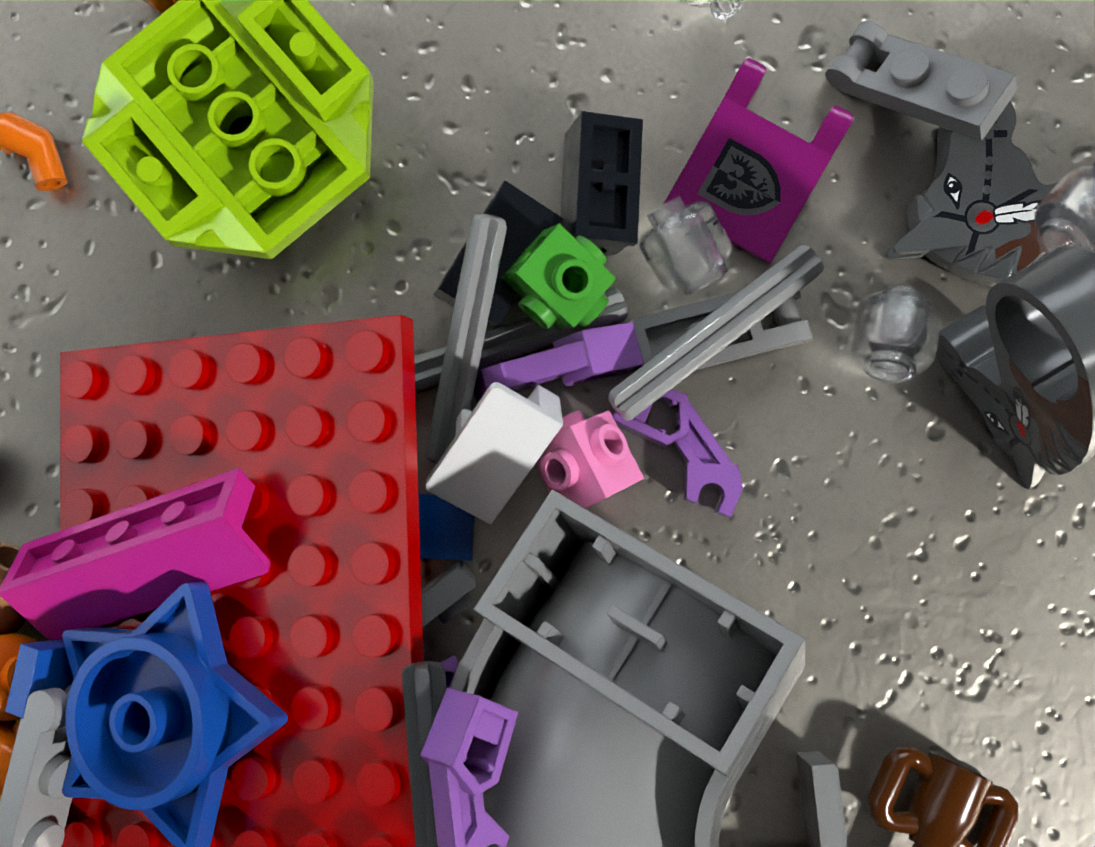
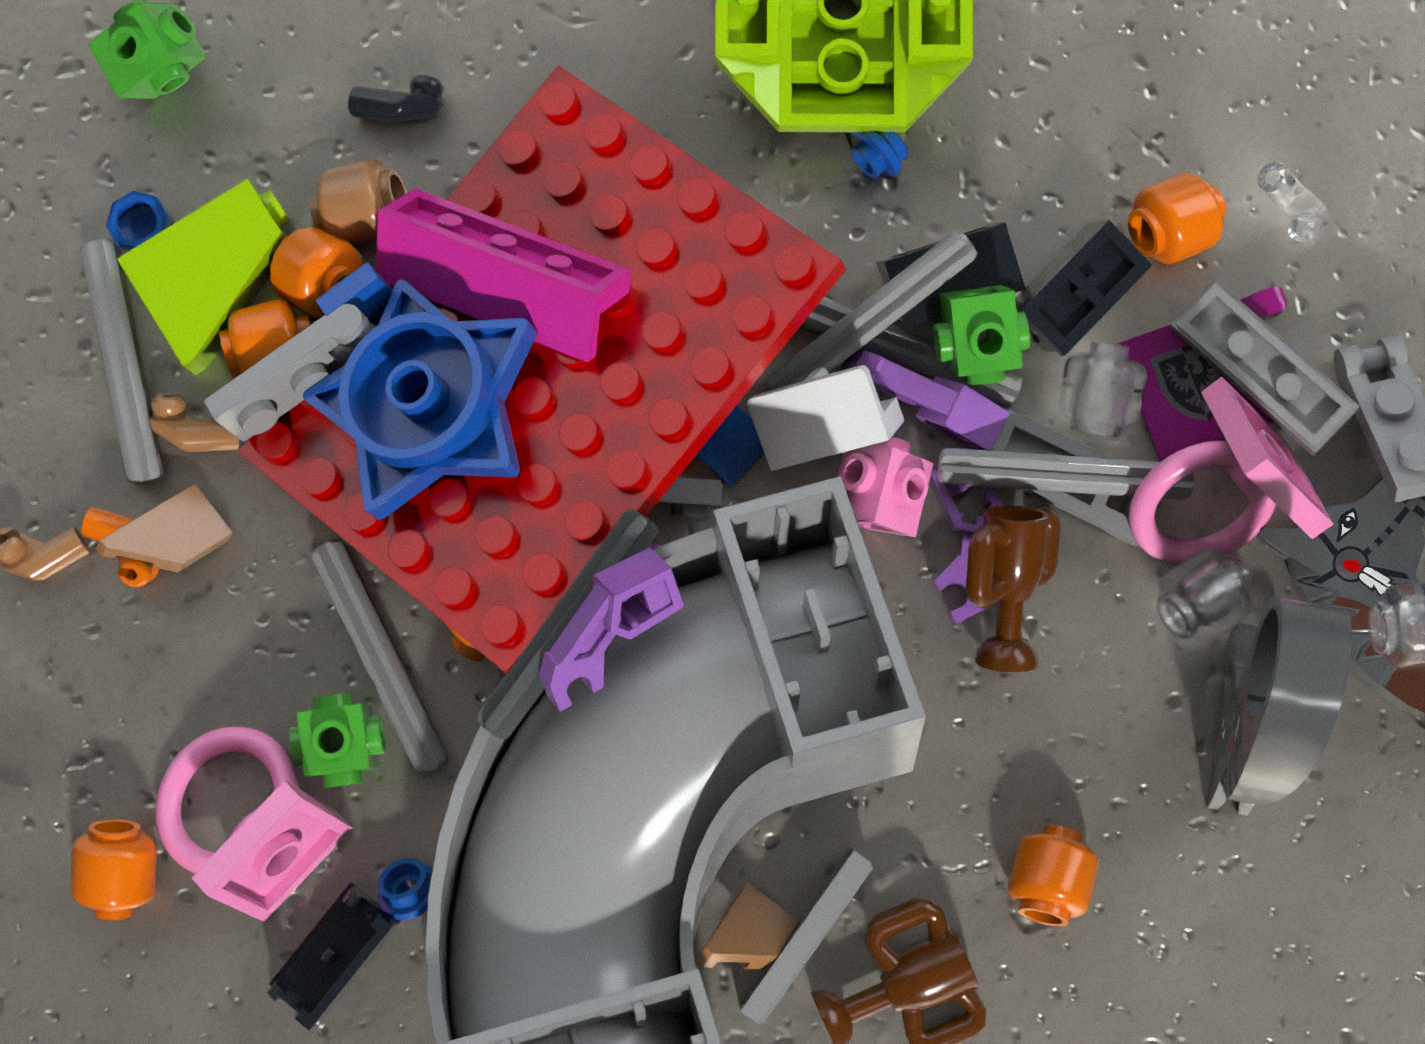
camera: 45 degrees right, 0 degrees up
none -> blue plate [850,131,908,180]
none -> reddish brown piece [966,505,1060,672]
none -> orange head [1008,825,1099,926]
none -> orange head [1128,172,1226,265]
none -> bright pink tile [1129,377,1334,565]
none -> light grey tile [1171,279,1359,456]

